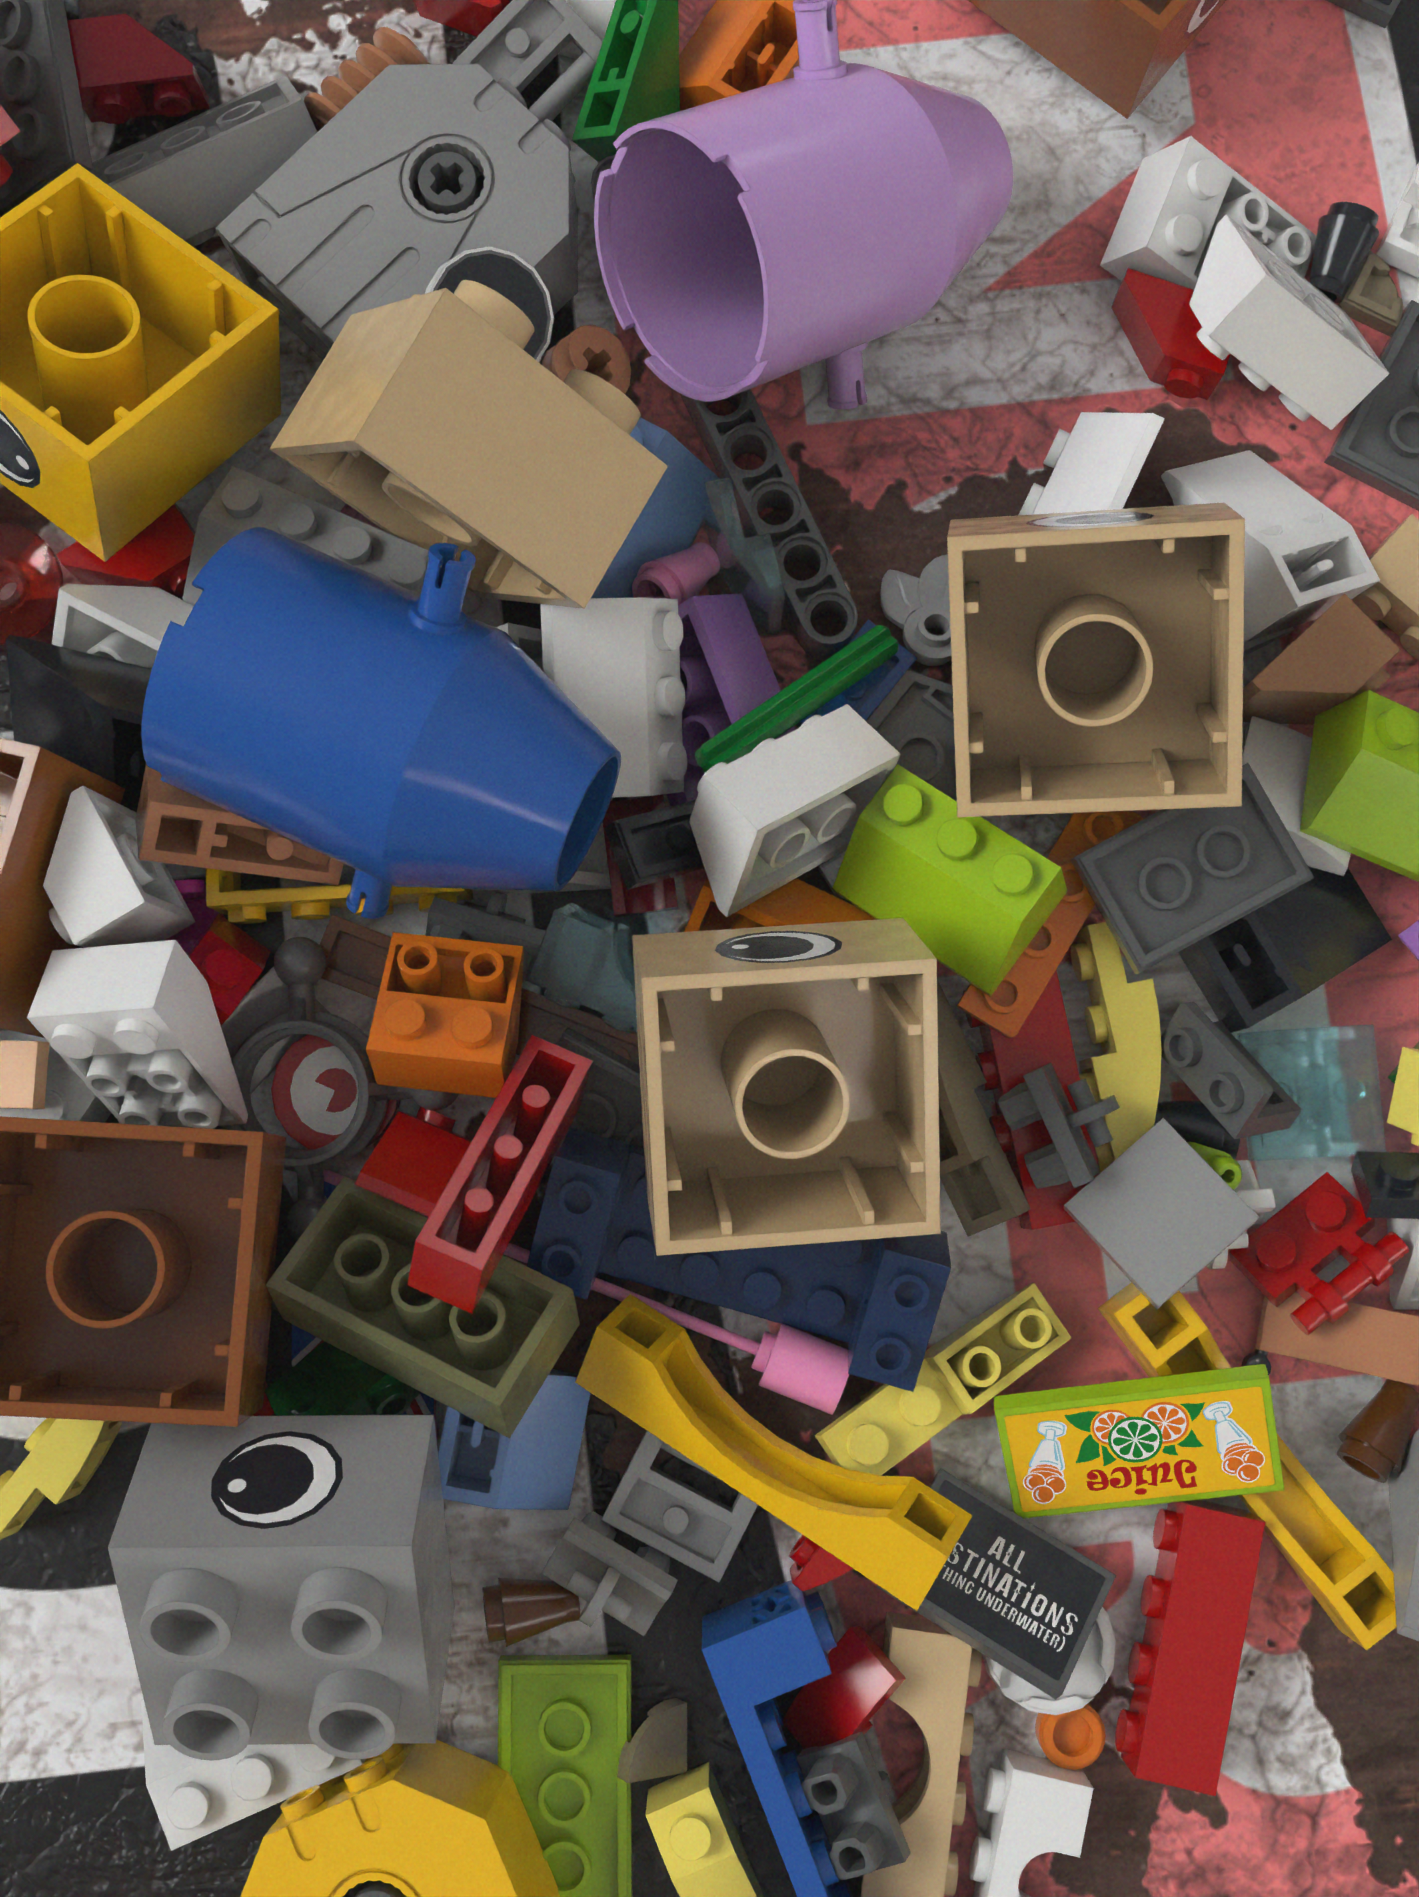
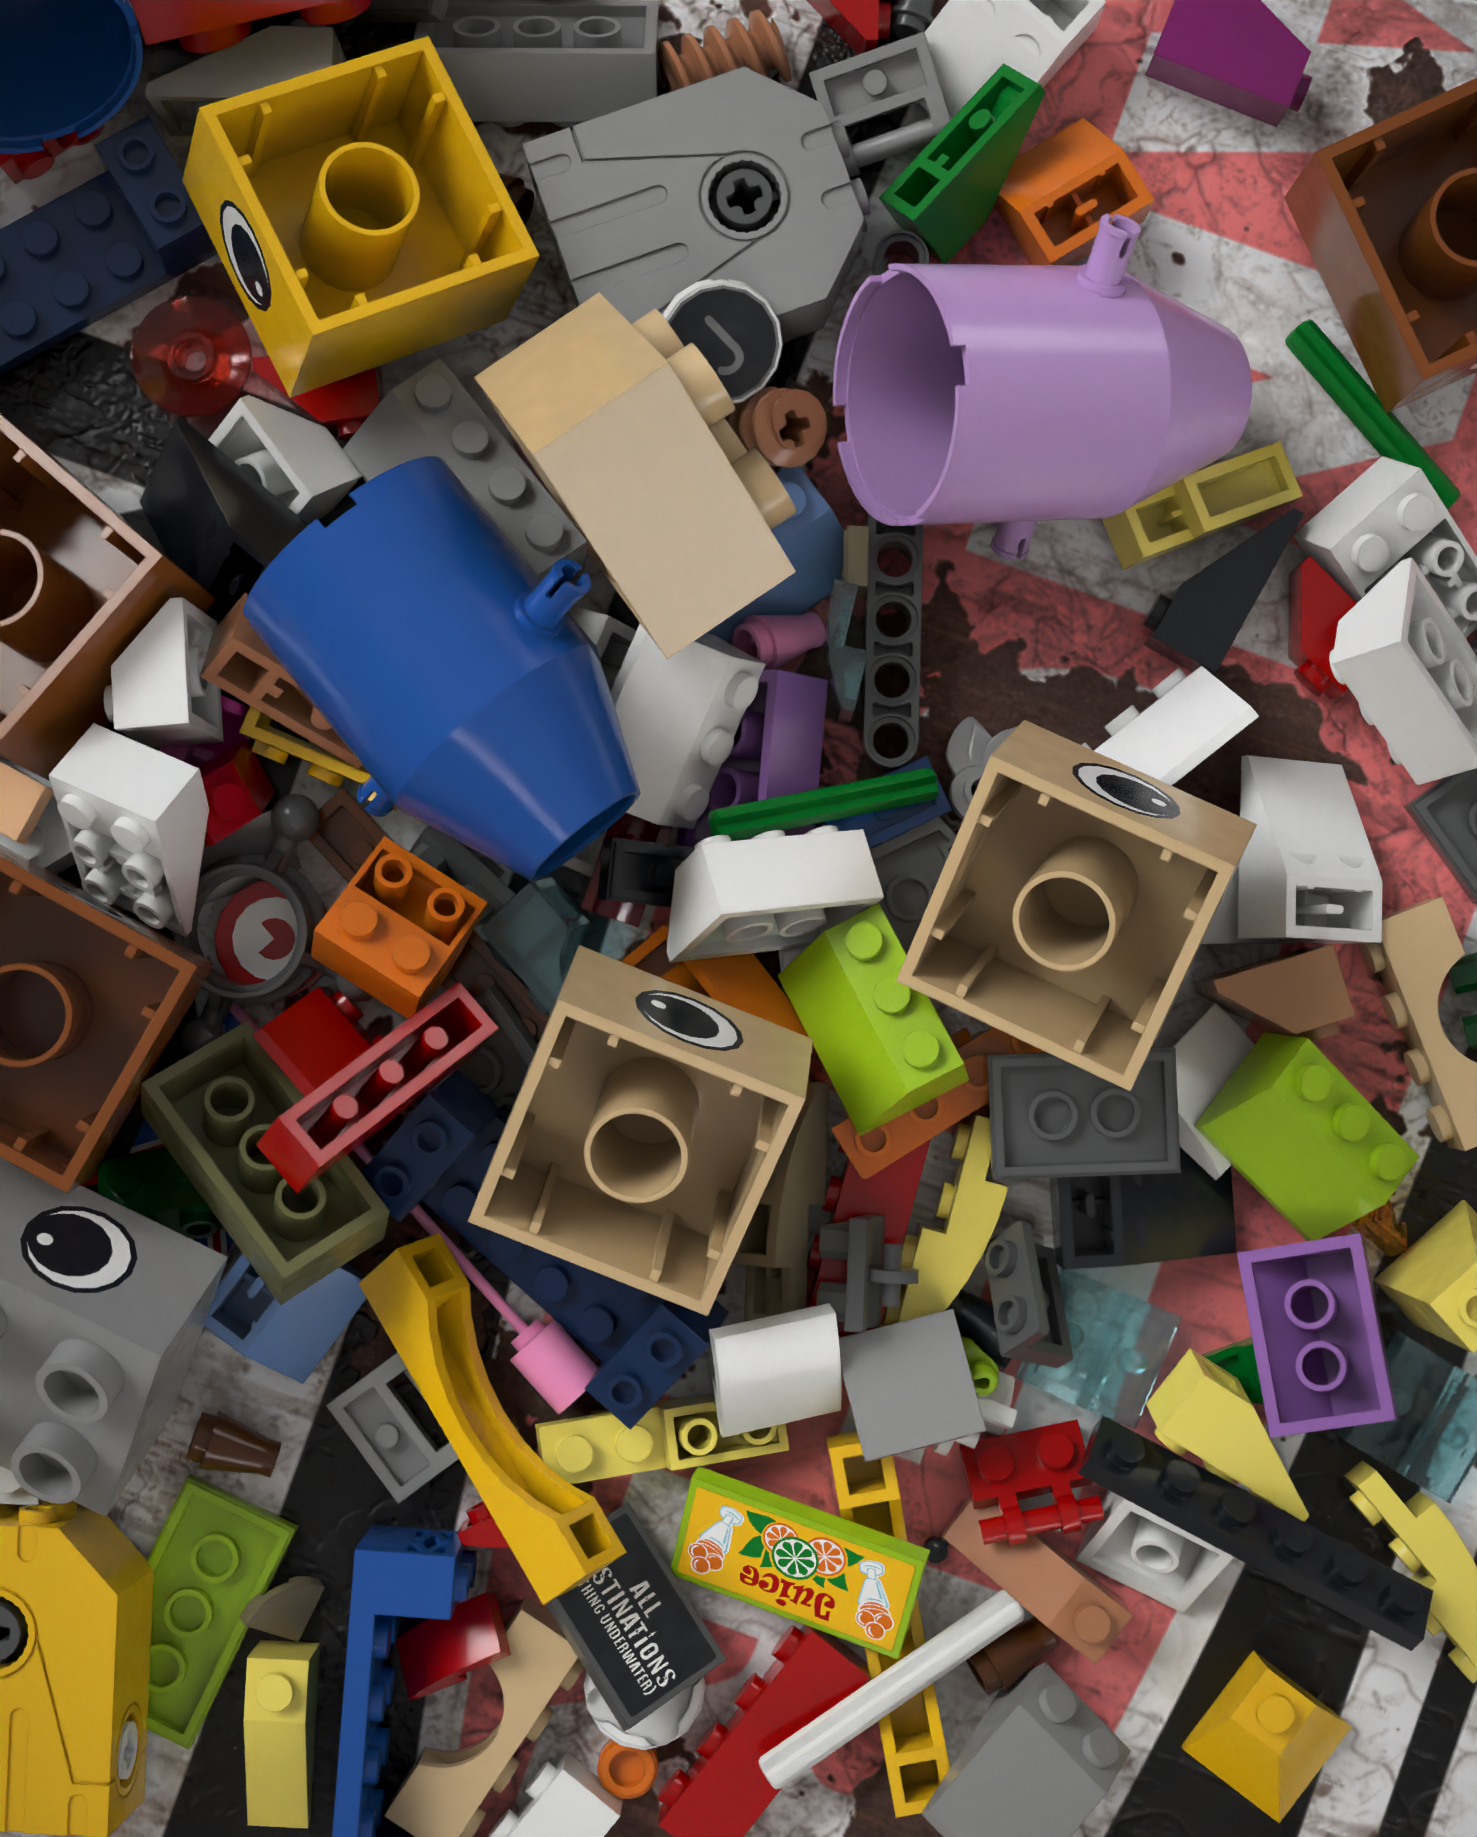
camera: 25 degrees right, 5 degrees up
light grey hips [541,1511,678,1636] -> none
dark grey hips [796,1732,911,1880] -> none
none -> white slope [709,1303,842,1438]
none -> white axle [758,1589,1025,1789]
none -> dark tan tile [840,525,869,599]
none -> light yellow slope [1102,441,1303,570]
none -> black slope [1143,508,1304,675]
none -> green axle [1285,319,1461,509]

